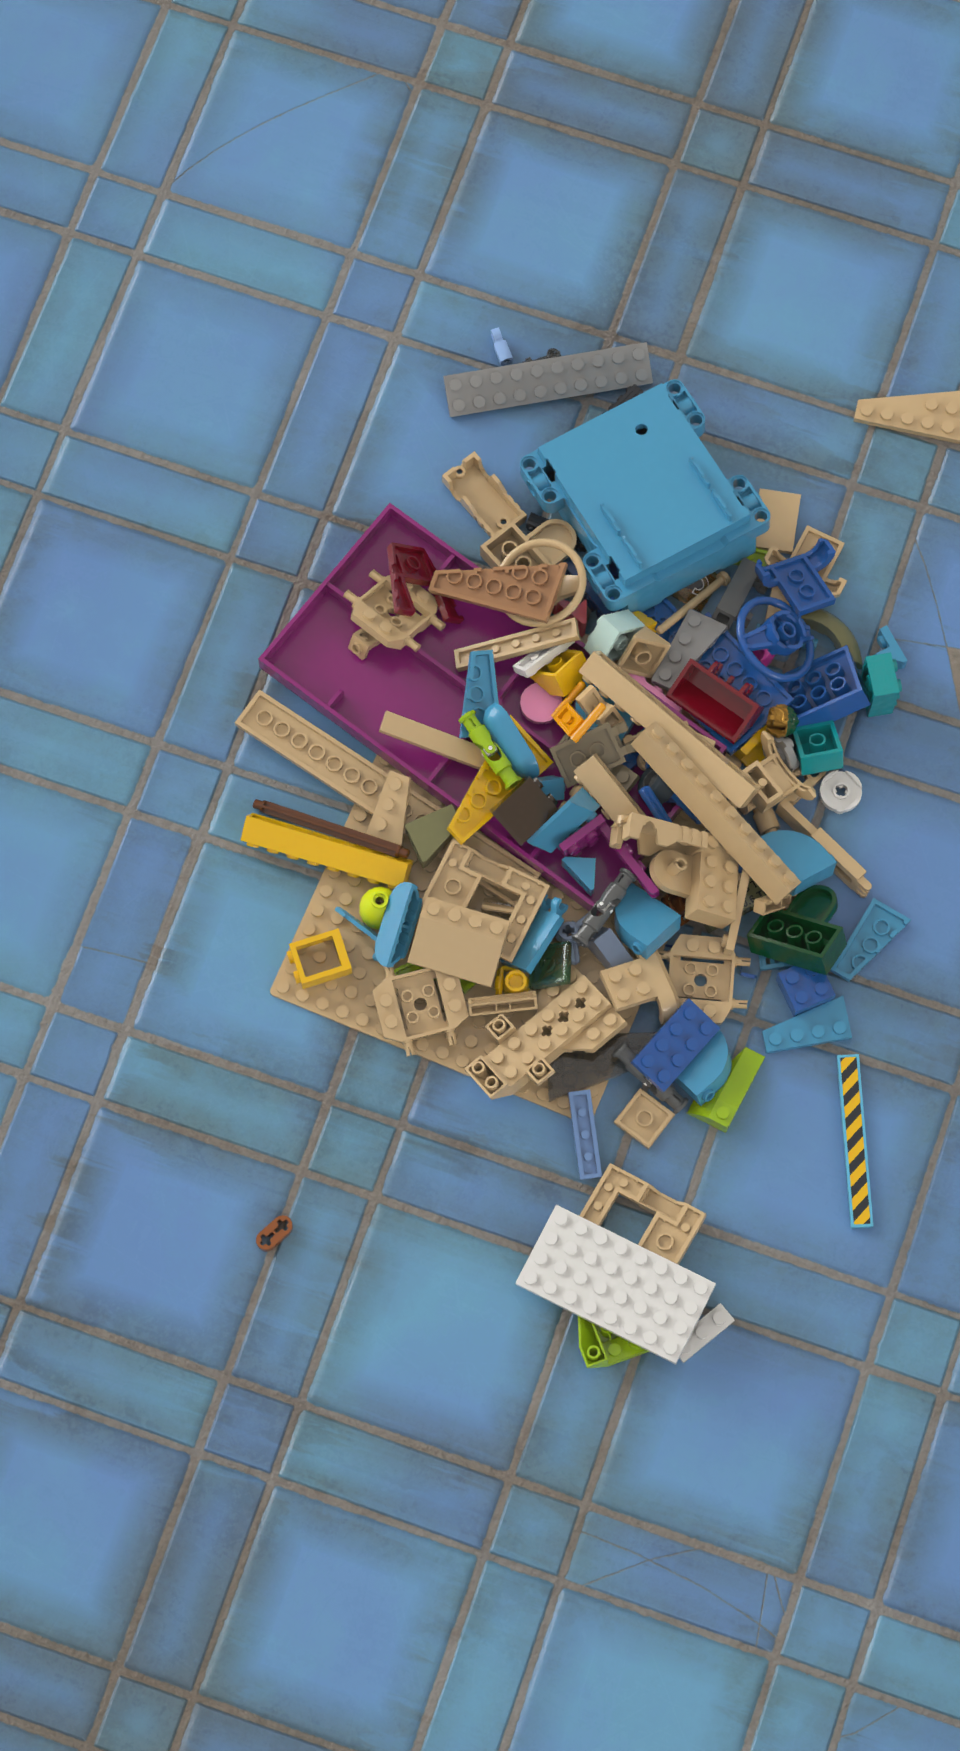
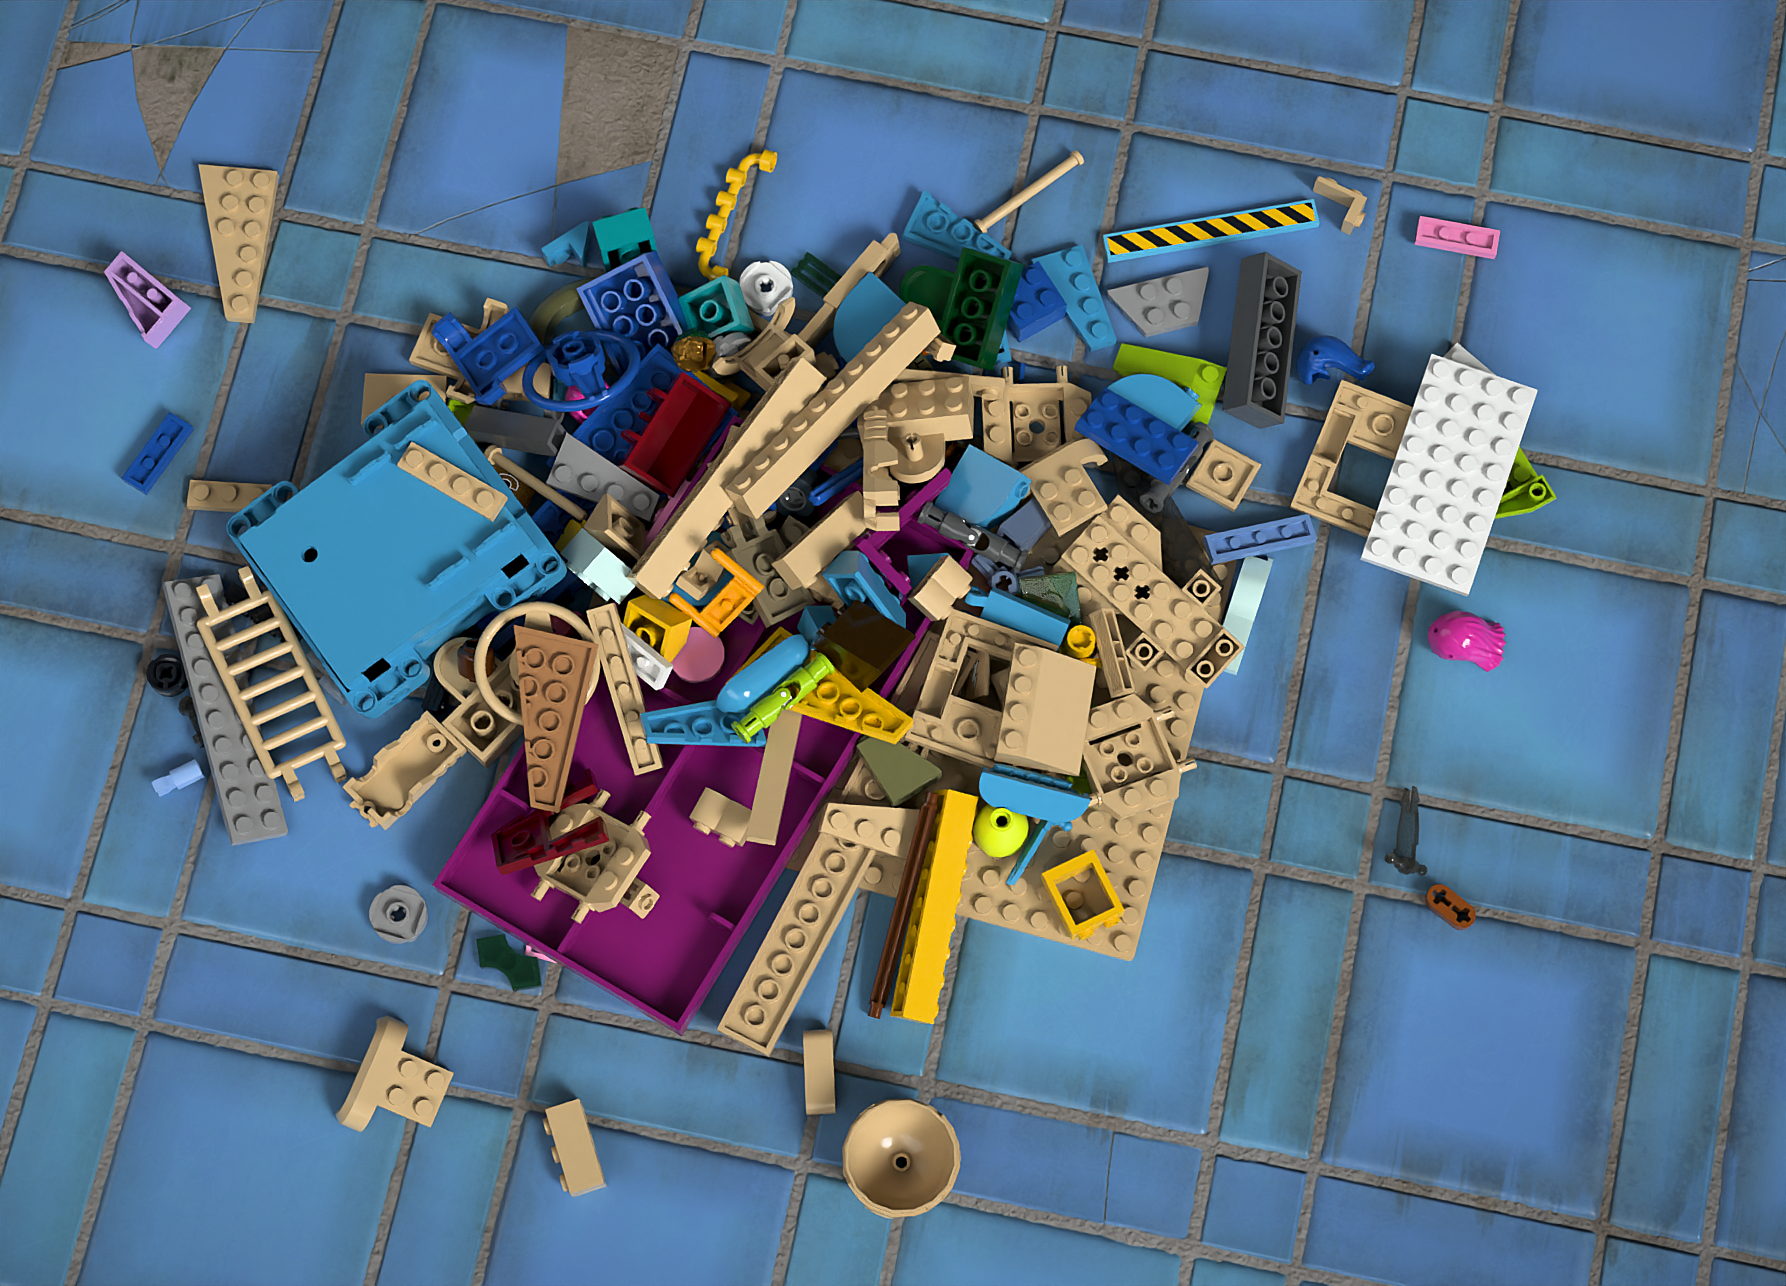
camera: 95 degrees left, 0 degrees up
none -> lavender wedge [104,251,191,350]
none -> blue plate [122,412,194,495]
none -> black wheel [146,654,188,697]
none -> tan plate [187,480,273,512]
none -> tan bar [196,566,347,802]
none -> tan piece [336,1015,454,1132]
none -> light grey plate [369,885,428,944]
none -> tan plate [397,442,508,522]
none -> reddish brown head [457,638,495,683]
none -> clear green tile [476,934,542,992]
none -> tan brick [543,1099,607,1197]
none -> tan brick [689,787,752,848]
none -> yellow bar [696,149,777,282]
none -> clear green tile [791,252,842,298]
none -> tan beam [803,1029,836,1115]
none -> tan rock [842,1098,961,1219]
none -> tan brick [907,555,973,621]
none -> tan bar [973,150,1084,233]
none -> light grey wing [1107,267,1209,338]
none -> dark grey brick [1222,252,1302,429]
none -> light aqua piece [1223,556,1274,675]
none -> blue piece [1297,335,1375,385]
none -> tan bracket [1313,176,1367,235]
none -> clear smoke piece [1384,786,1428,876]
none -> bright pink plate [1414,216,1500,259]
none -> dark pink piece [1427,610,1506,672]

